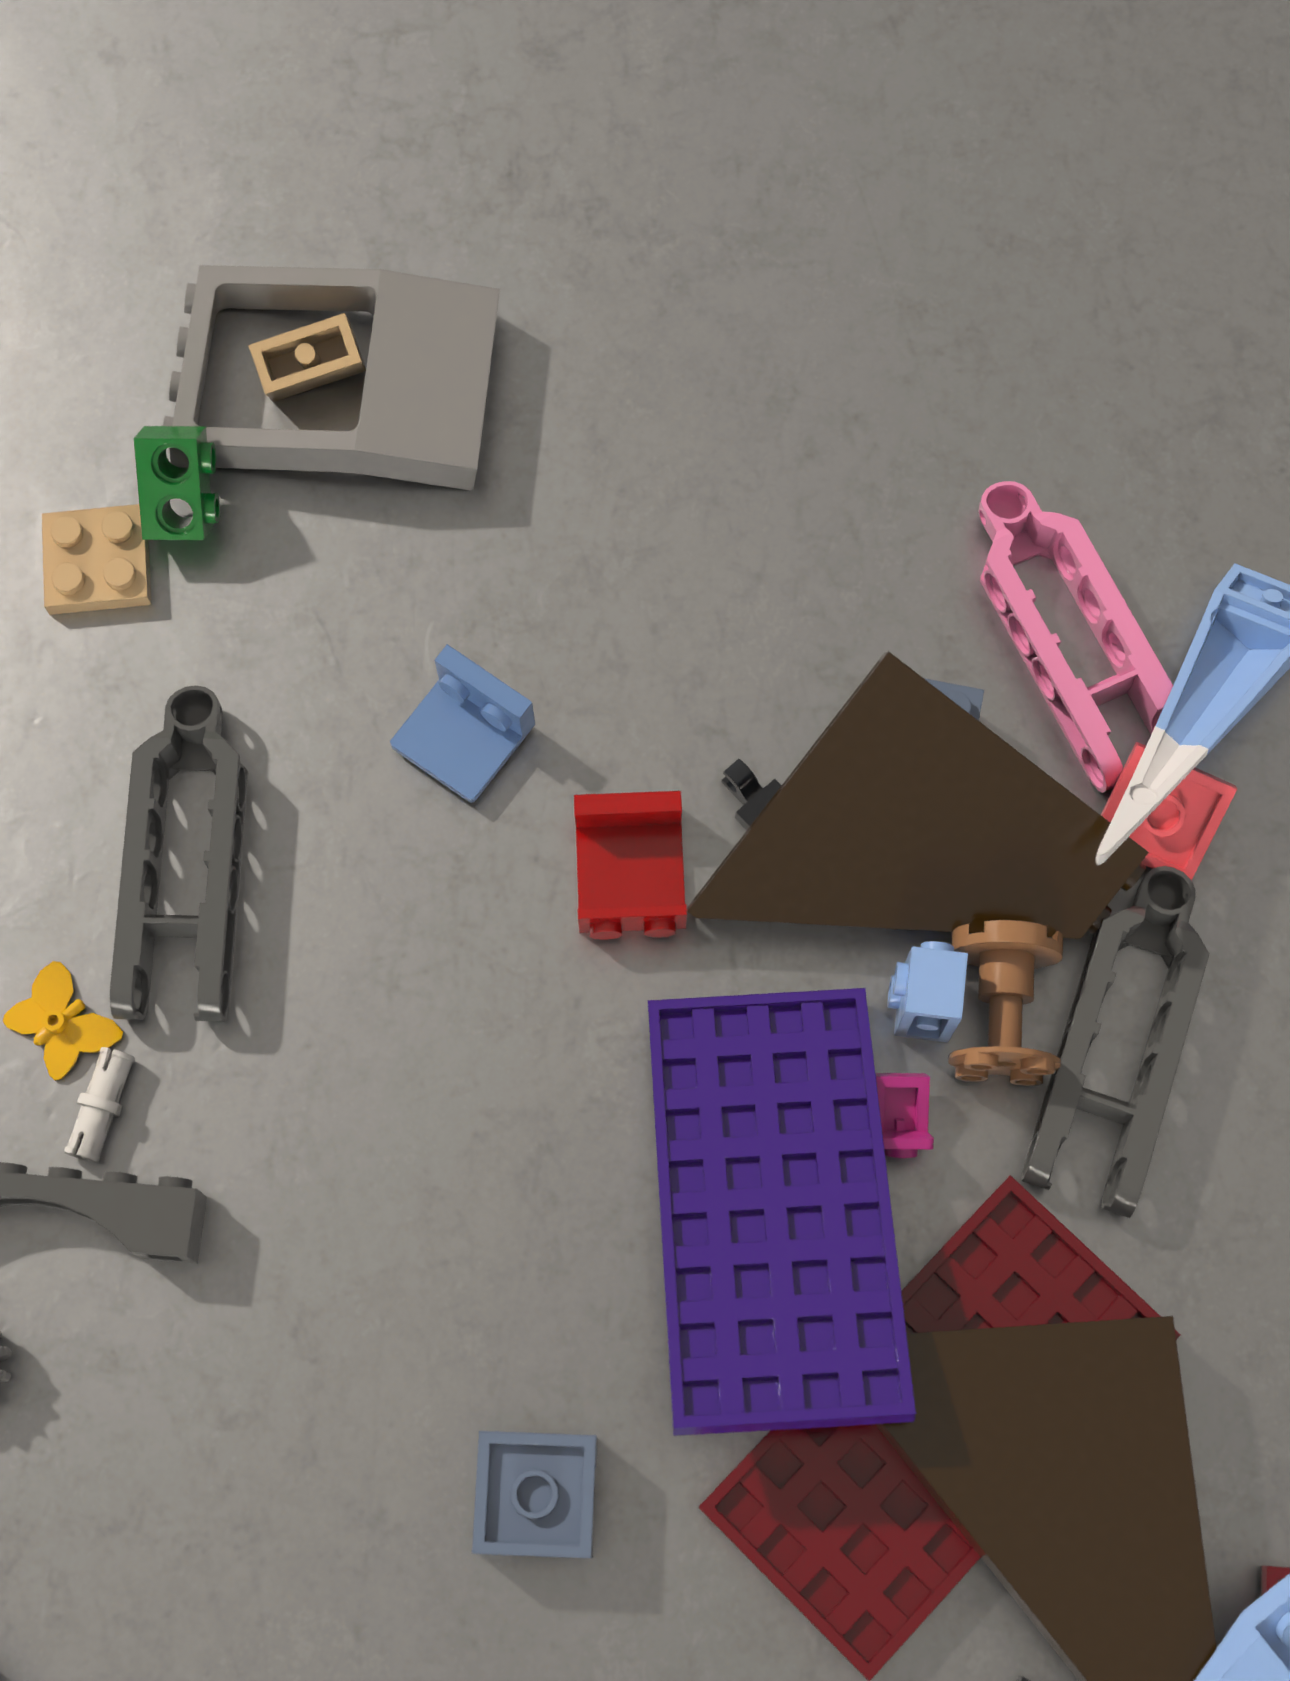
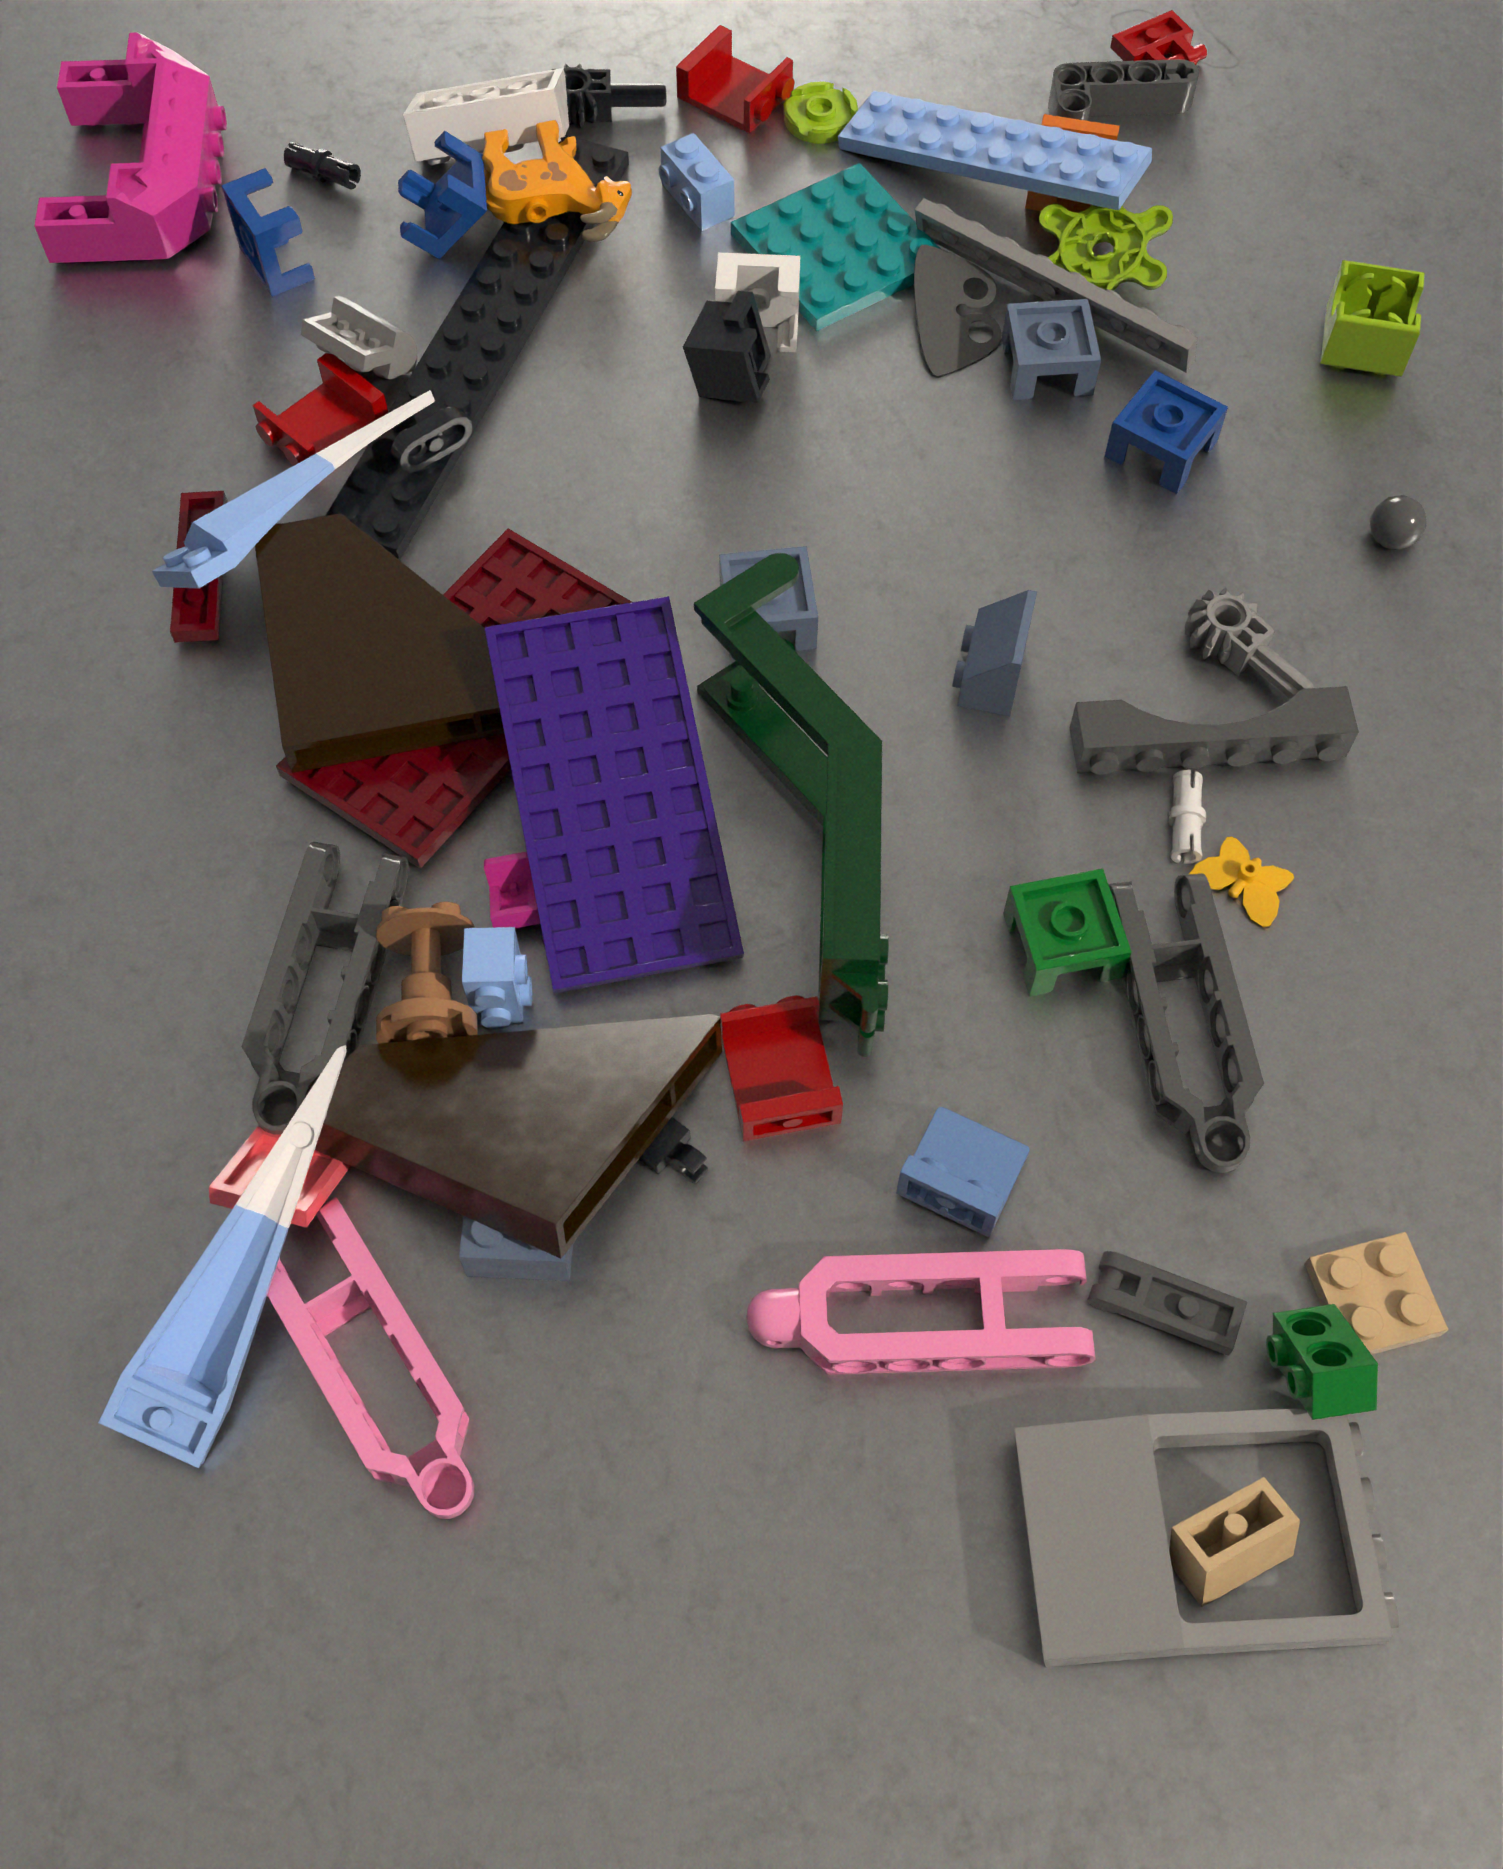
camera: 170 degrees right, 10 degrees down
none -> dark green piece [694,553,889,1057]
none -> bright pink piece [746,1249,1096,1375]
none -> sand blue slope [952,590,1037,717]
none -> green panel [1003,868,1132,996]
none -> dark grey plate [1088,1251,1247,1356]

